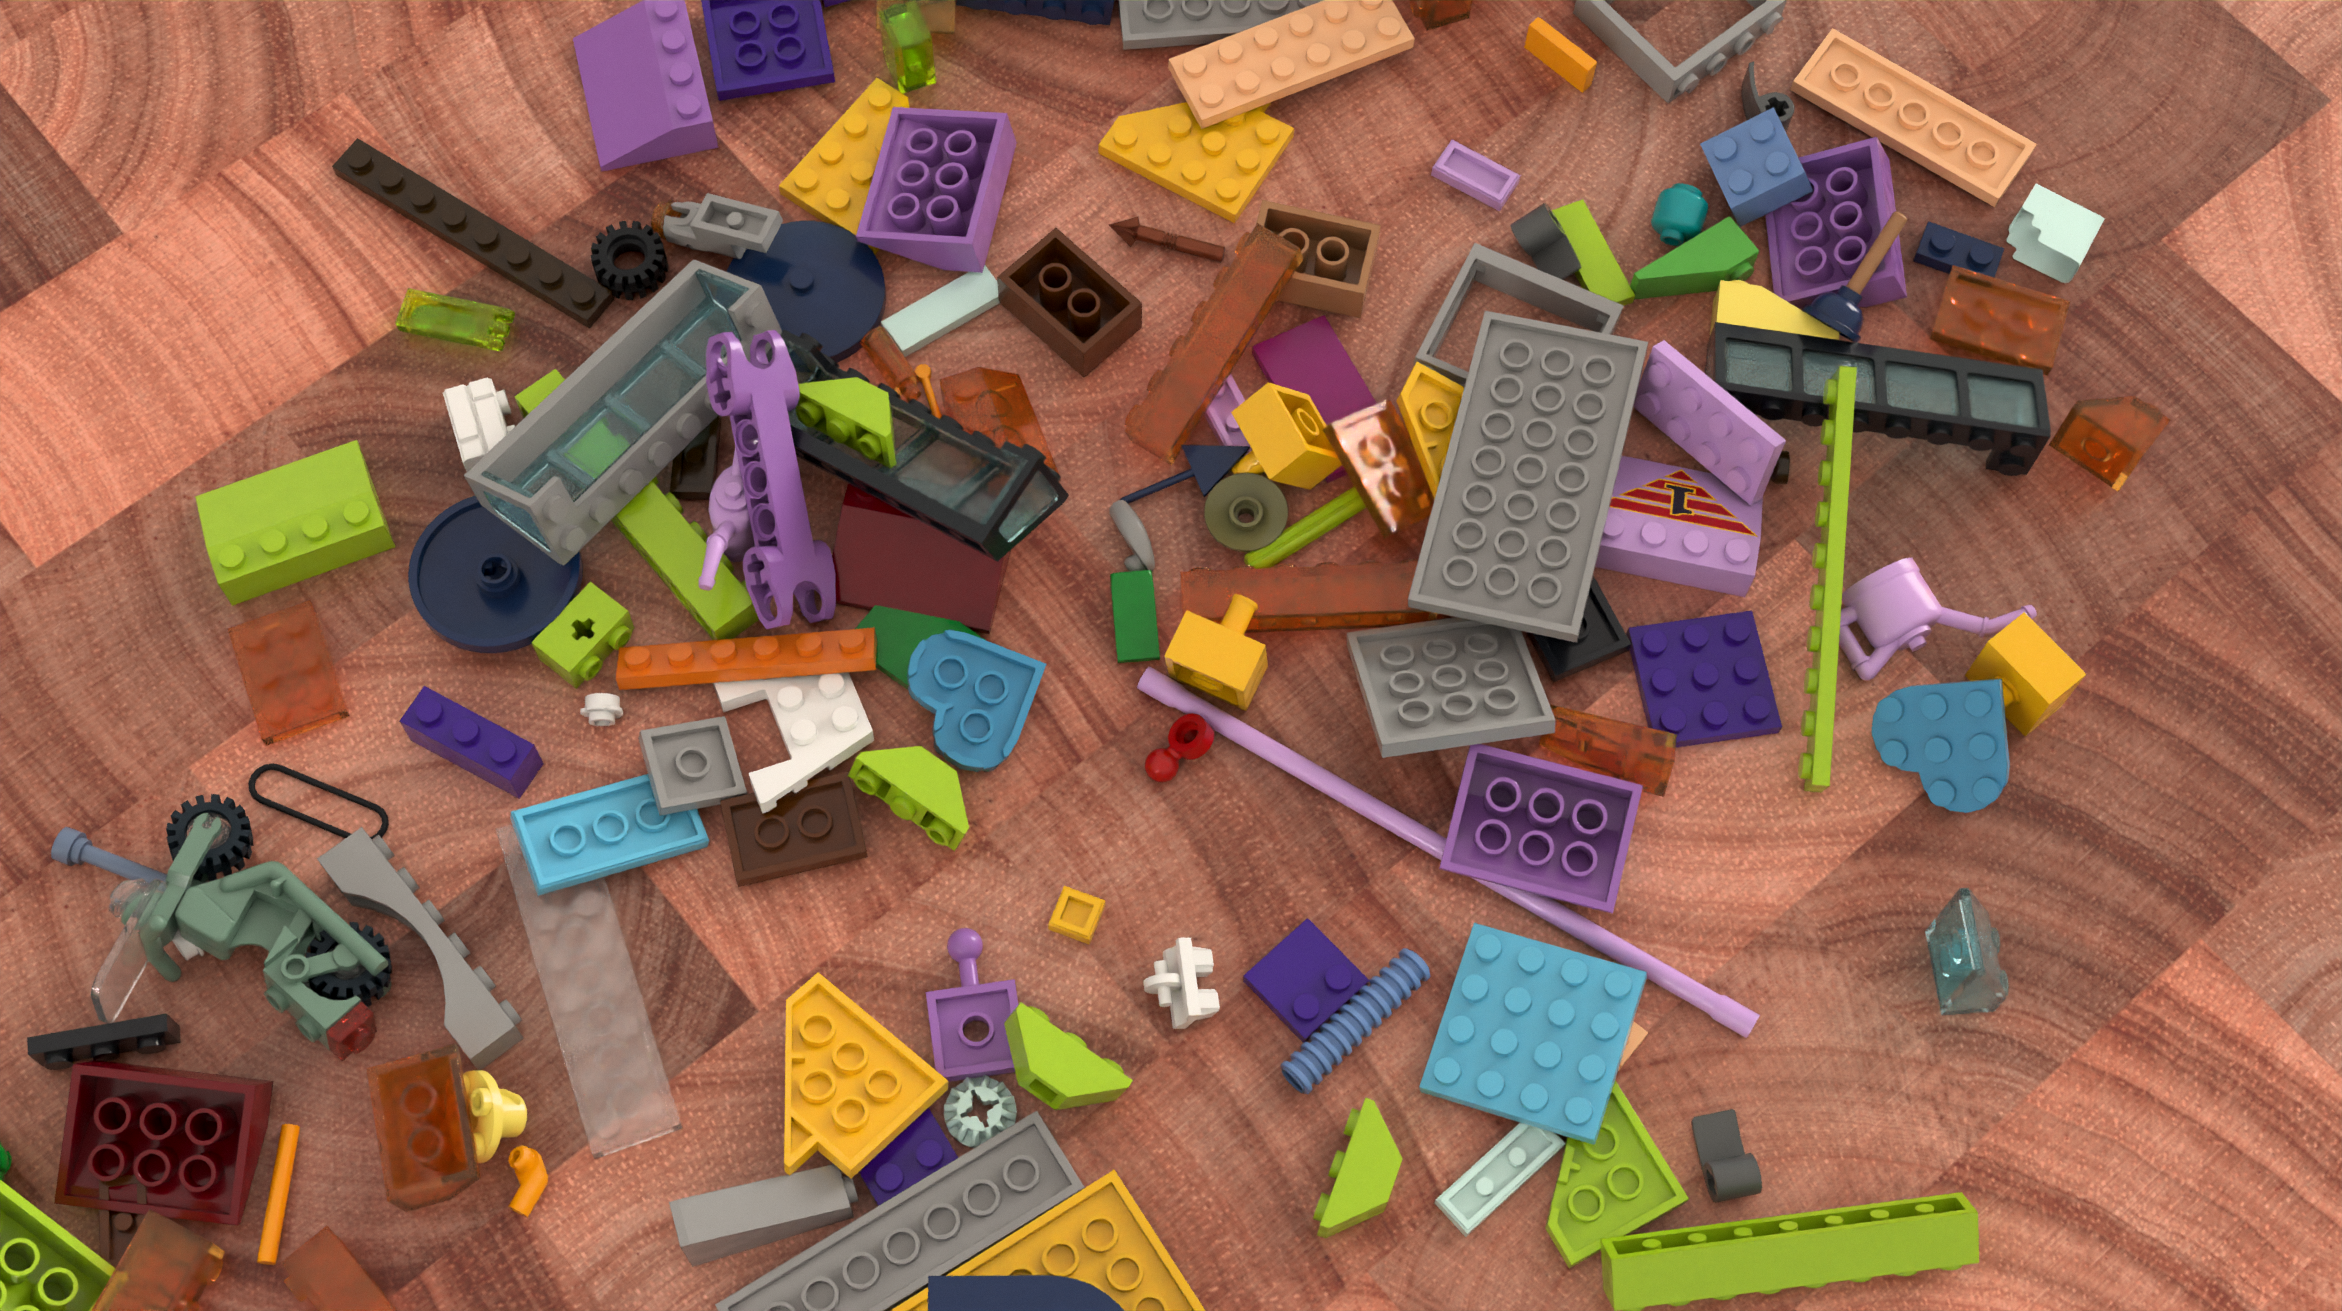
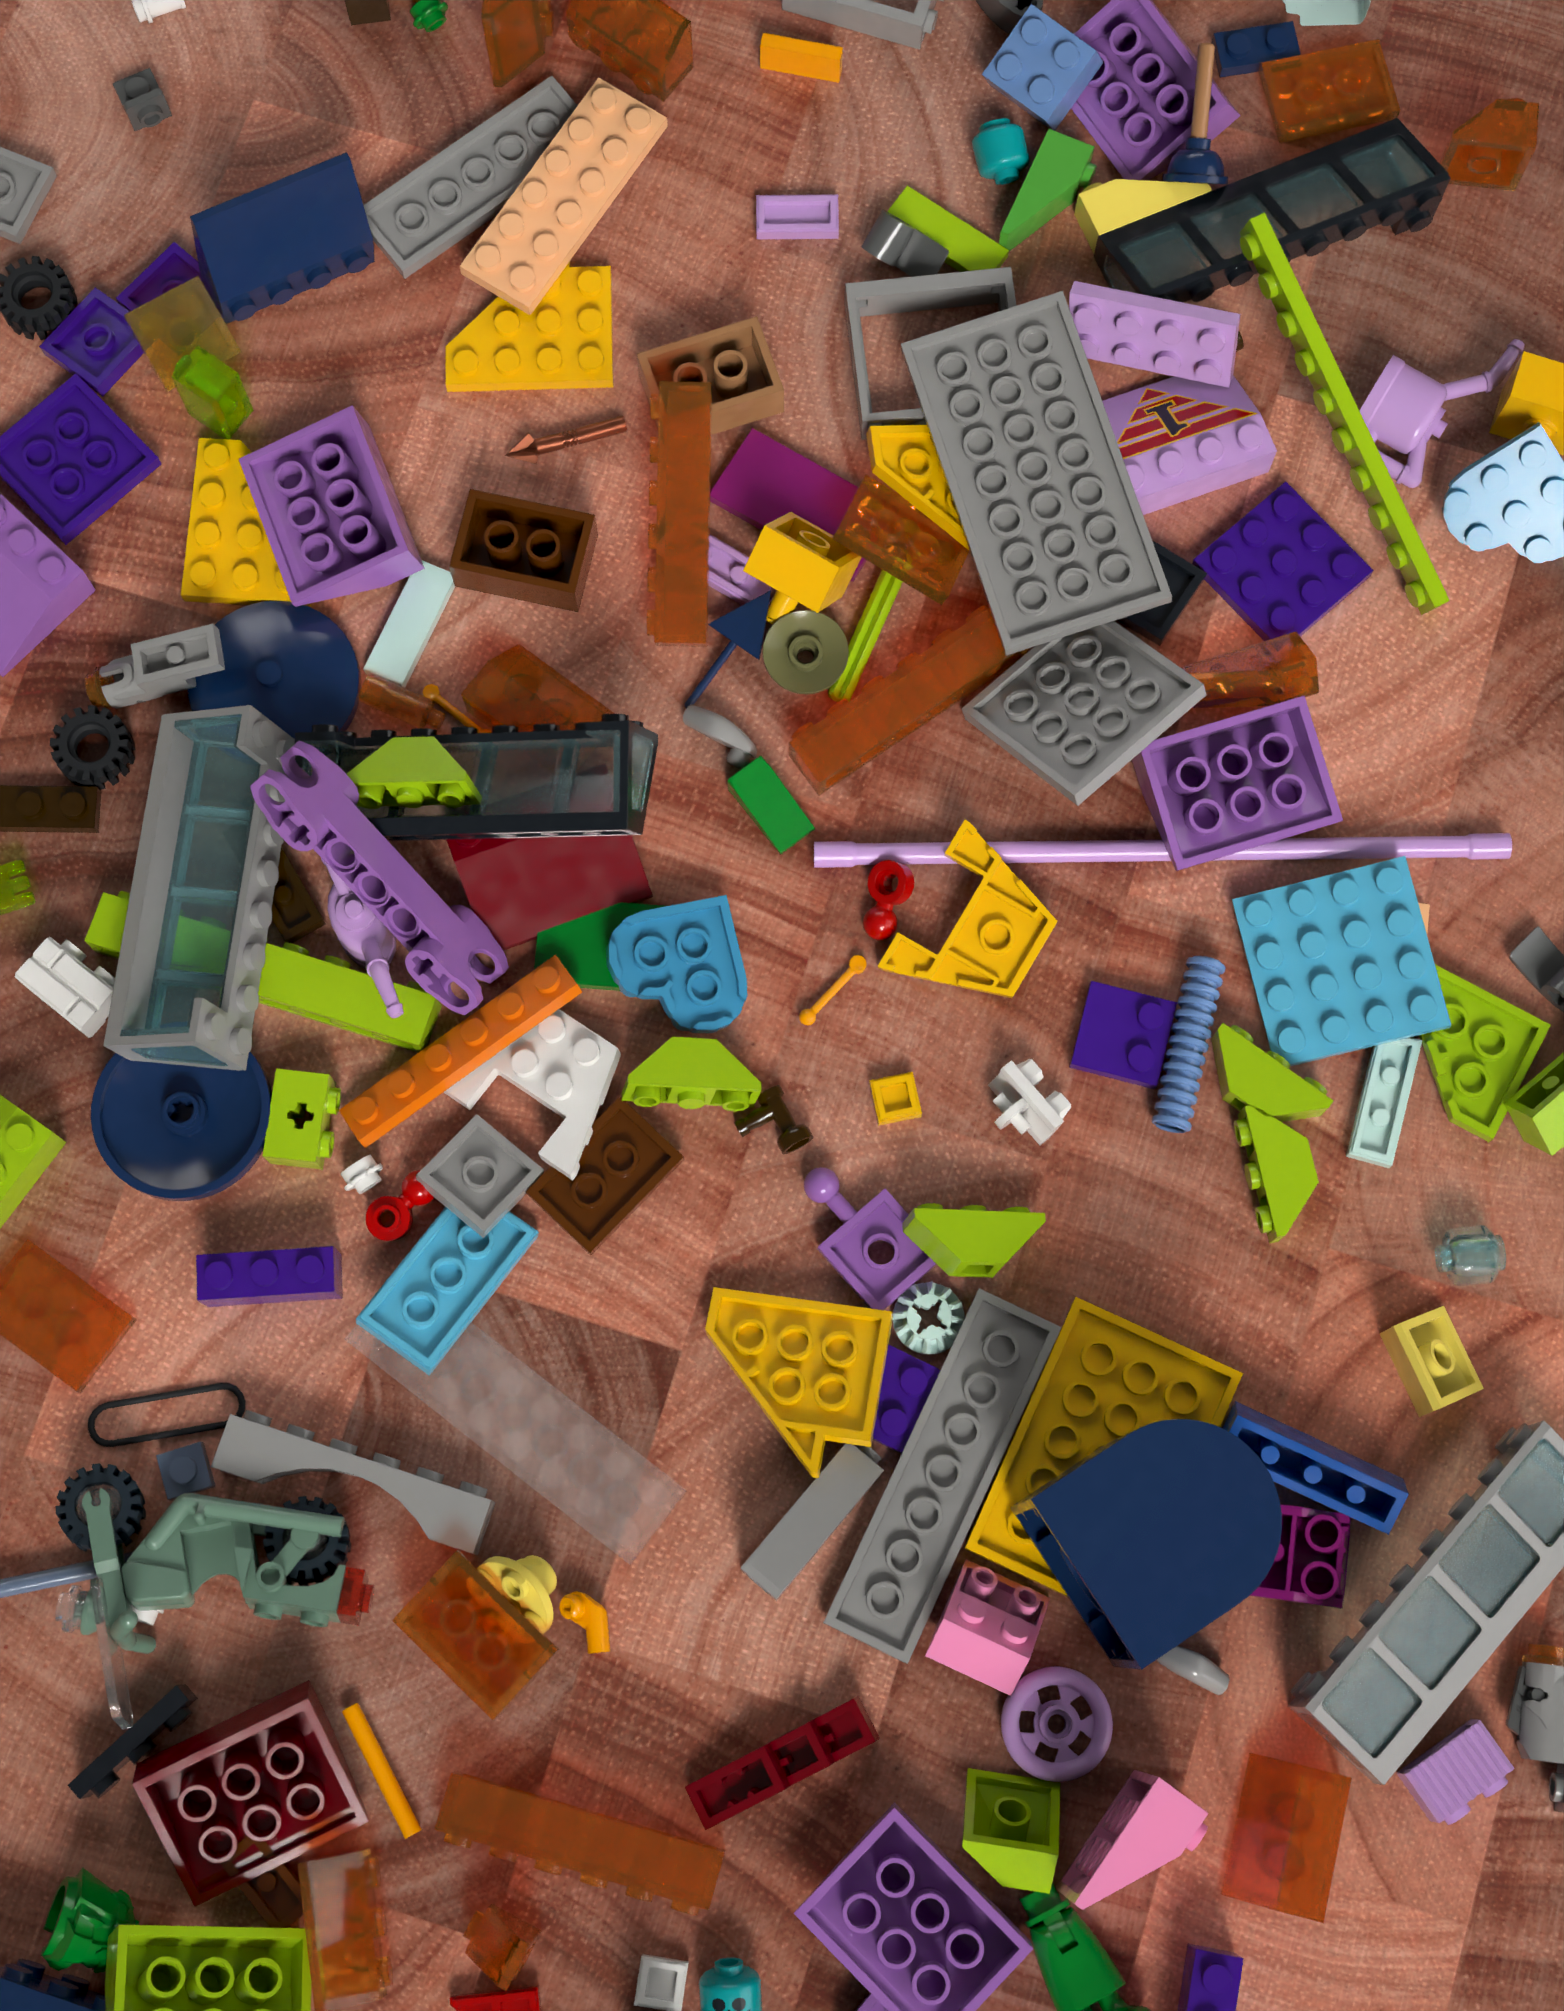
camera: 30 degrees left, 10 degrees up
yellow brick [1164,594,1268,711] -> none
none -> sand blue plate [156,1441,216,1501]
none -> red plate [365,1170,434,1241]
none -> dark brown piece [734,1085,814,1155]
none -> light orange hinge [799,955,867,1026]
none -> yellow wing [878,820,1058,998]
none -> lime slope [1211,1023,1334,1122]

